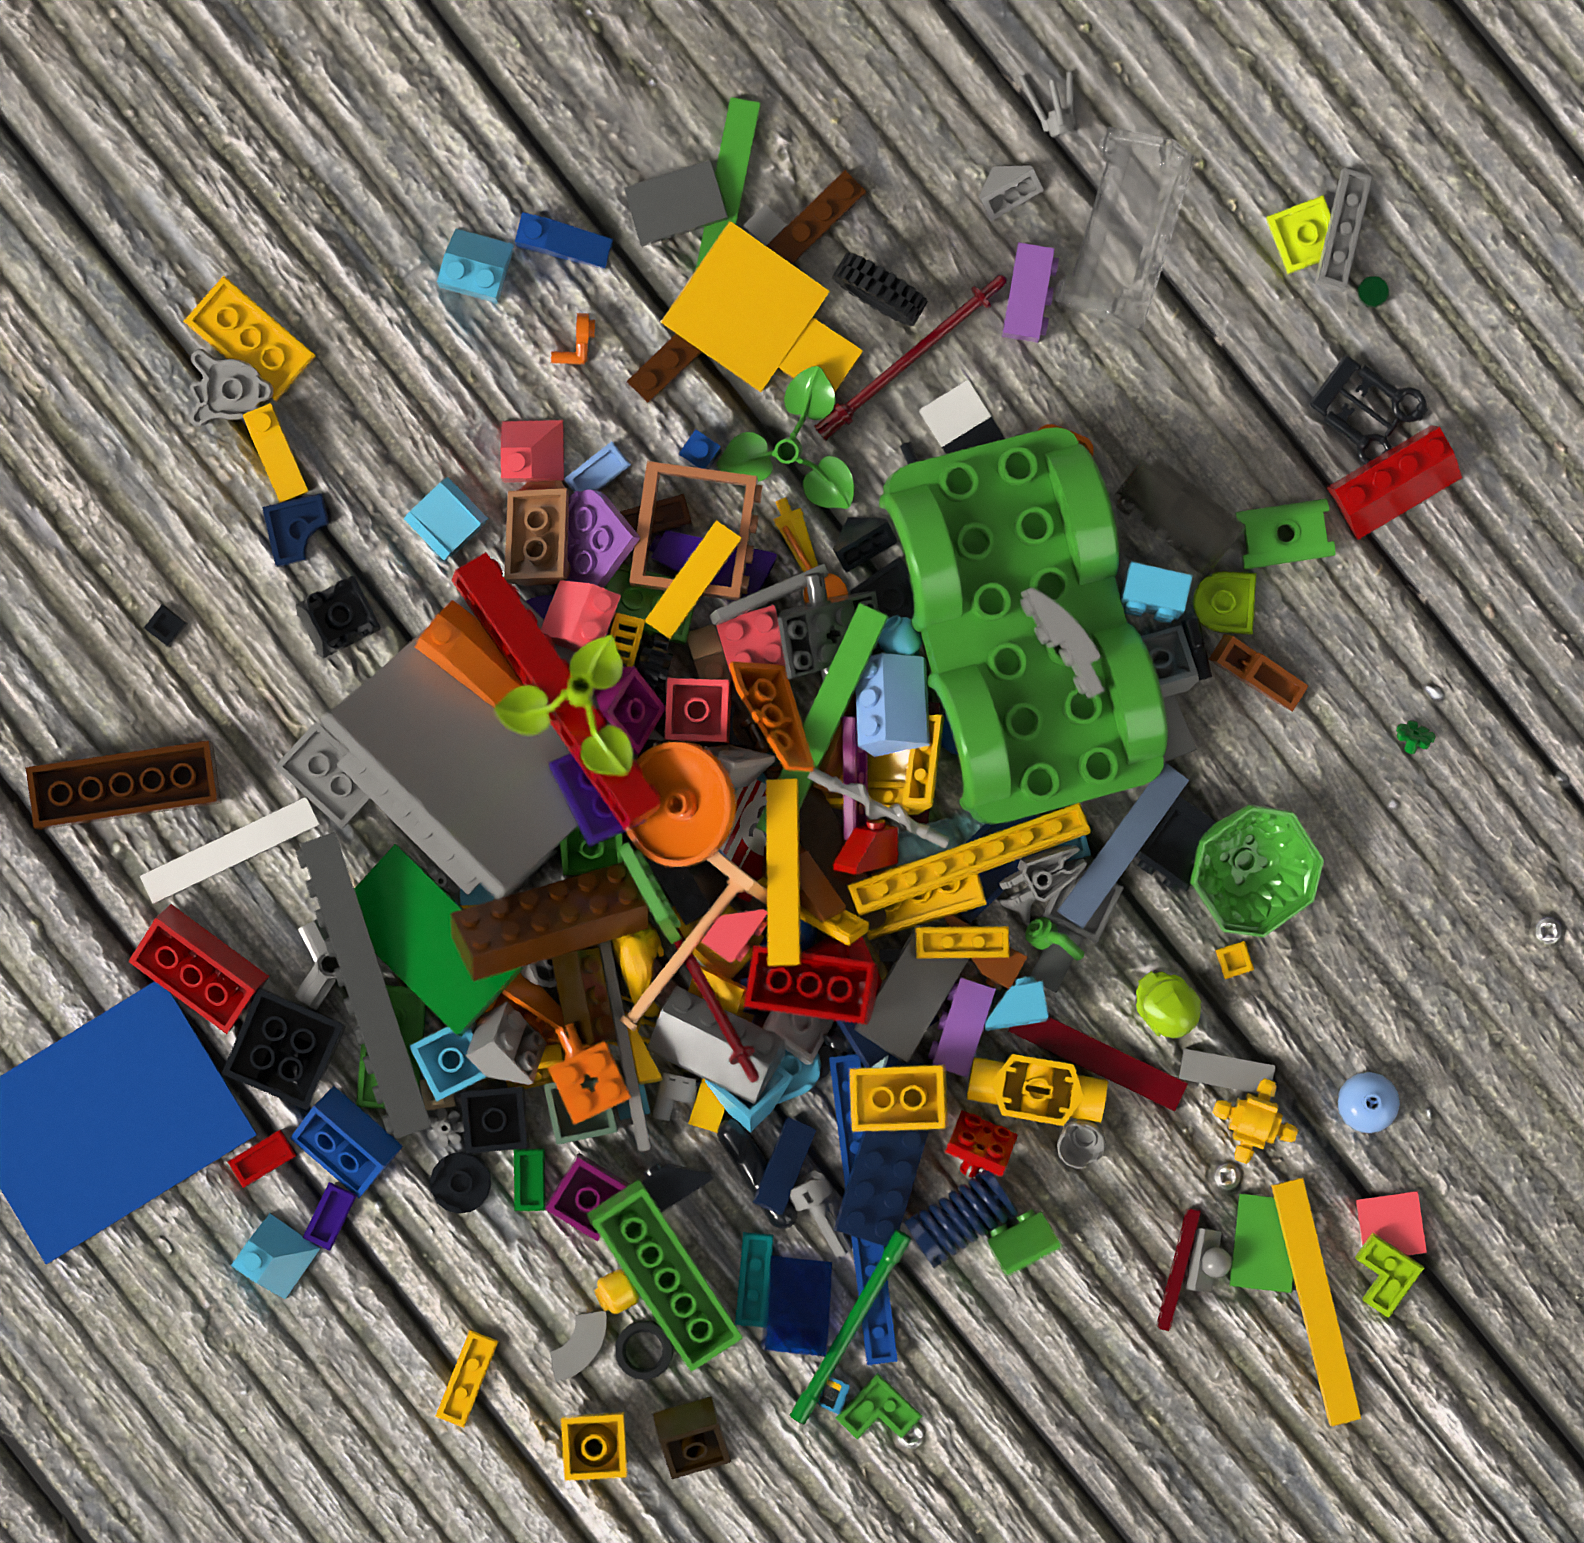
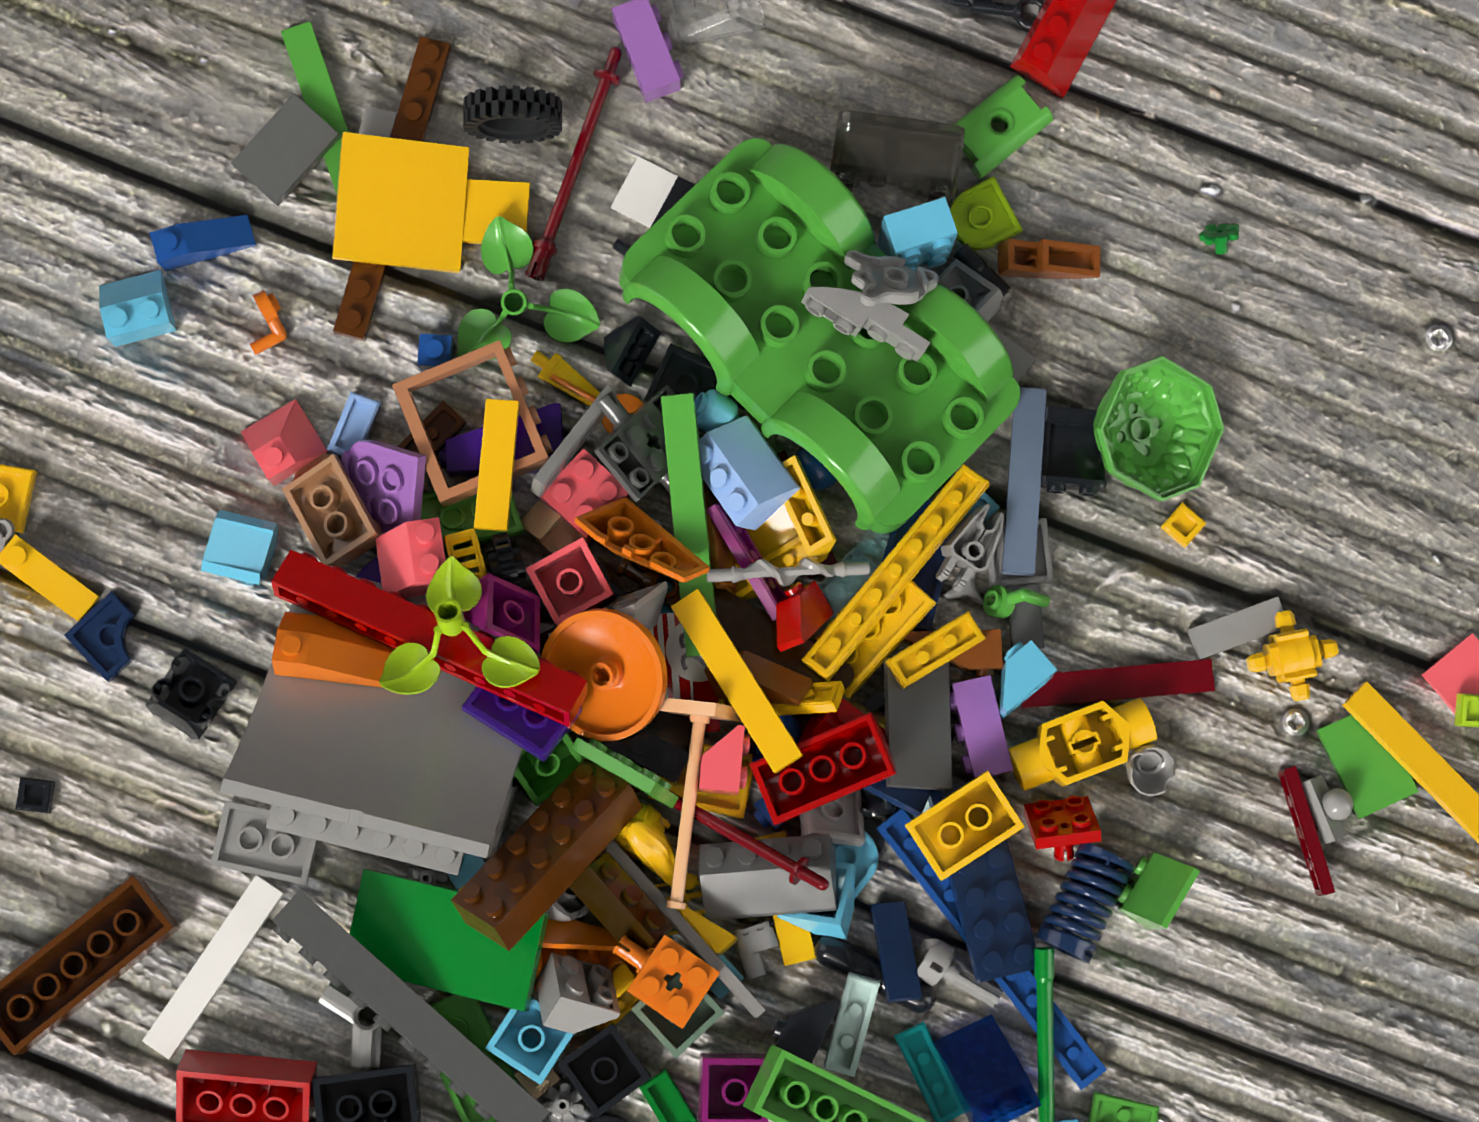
camera: 40 degrees left, 5 degrees down
yellow tile [688,965,747,1017] -> none
lime helmet [1136,971,1202,1038] -> none
light blue cylinder [1338,1072,1400,1133] -> none
none -> light aqua tile [823,972,880,1077]
none -> light grey tile [844,250,939,306]

